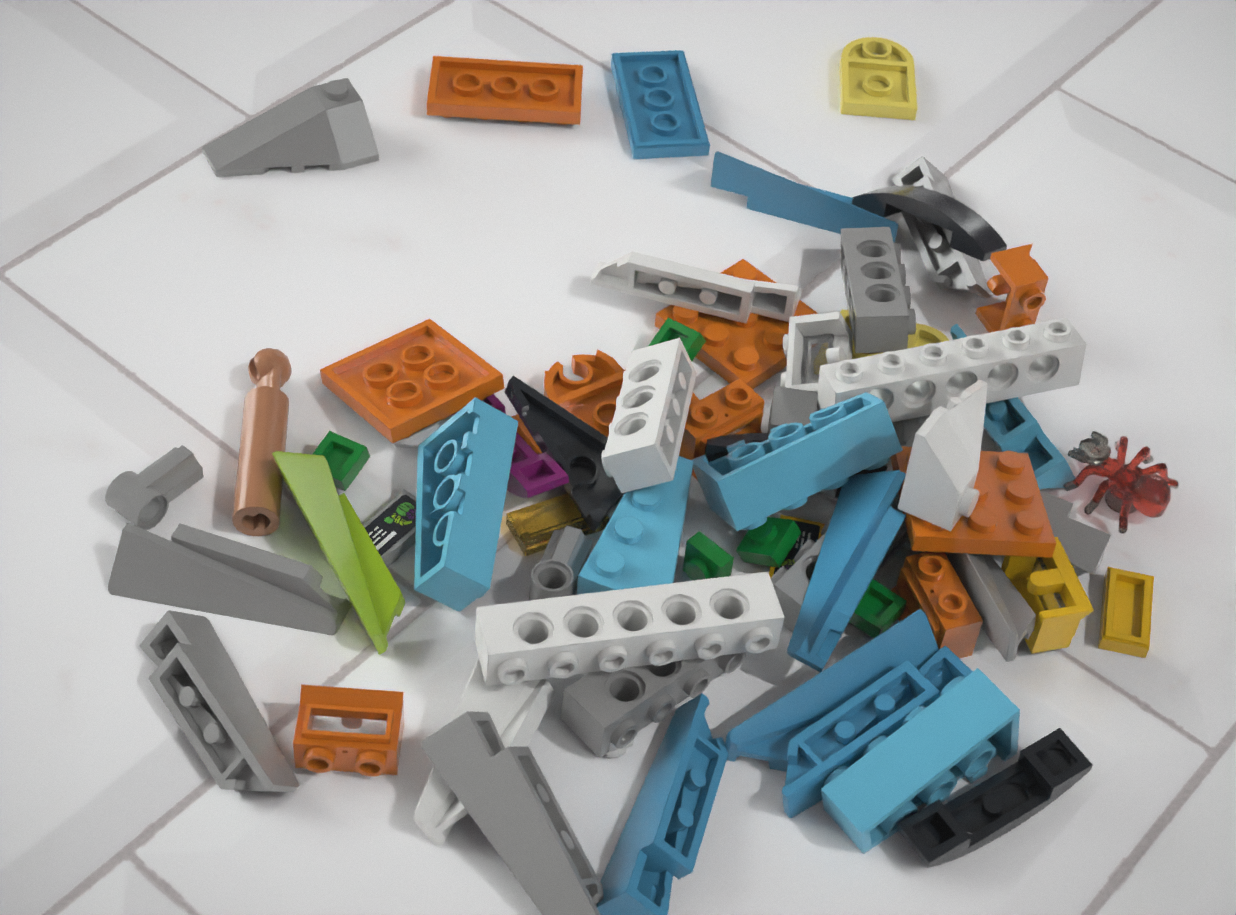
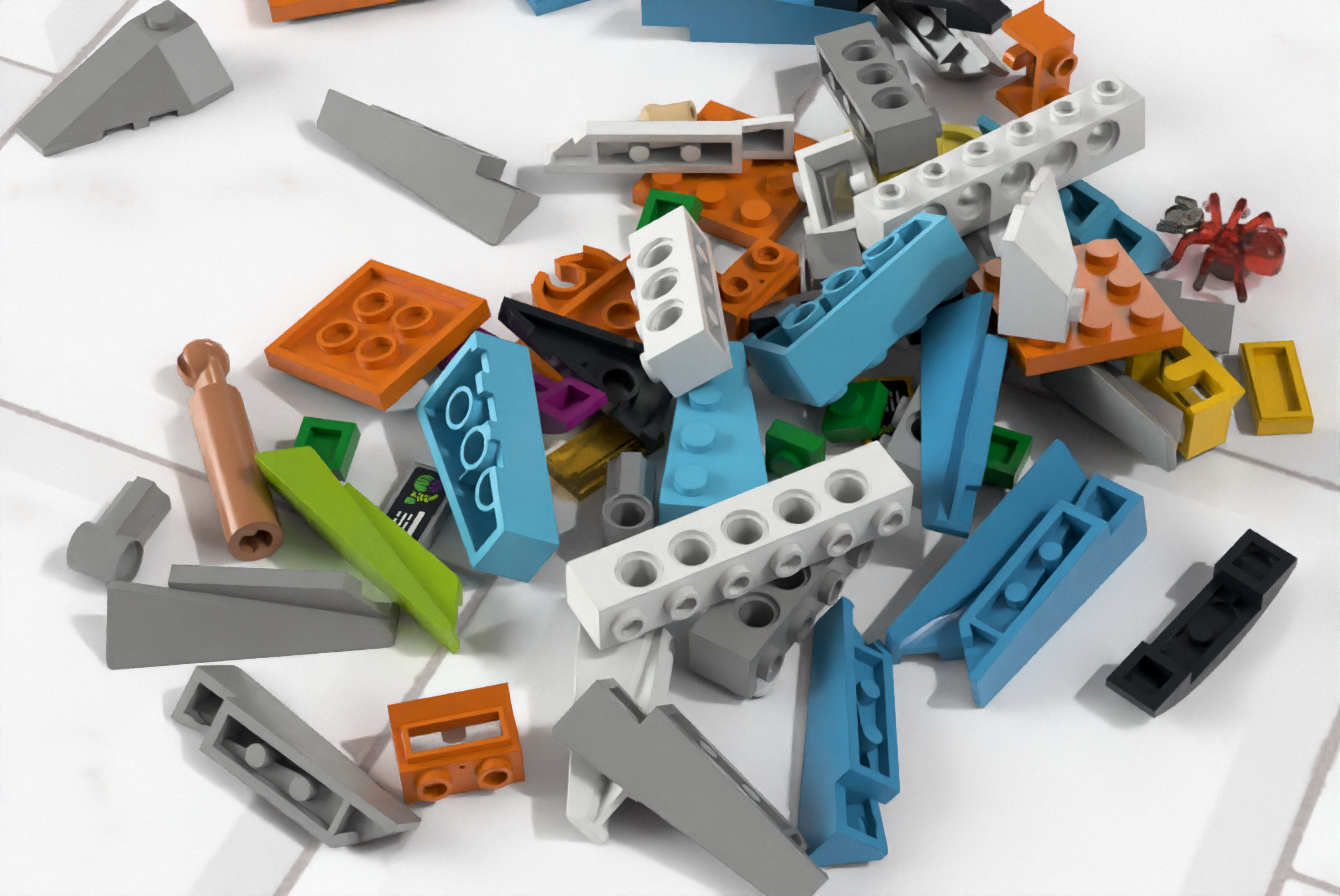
camera: 10 degrees left, 0 degrees up
medium azure wedge [821,668,1020,854] -> none
orange window [891,551,983,659] -> none
none -> light grey wedge [316,89,541,245]
none -> tan arm [637,100,697,121]

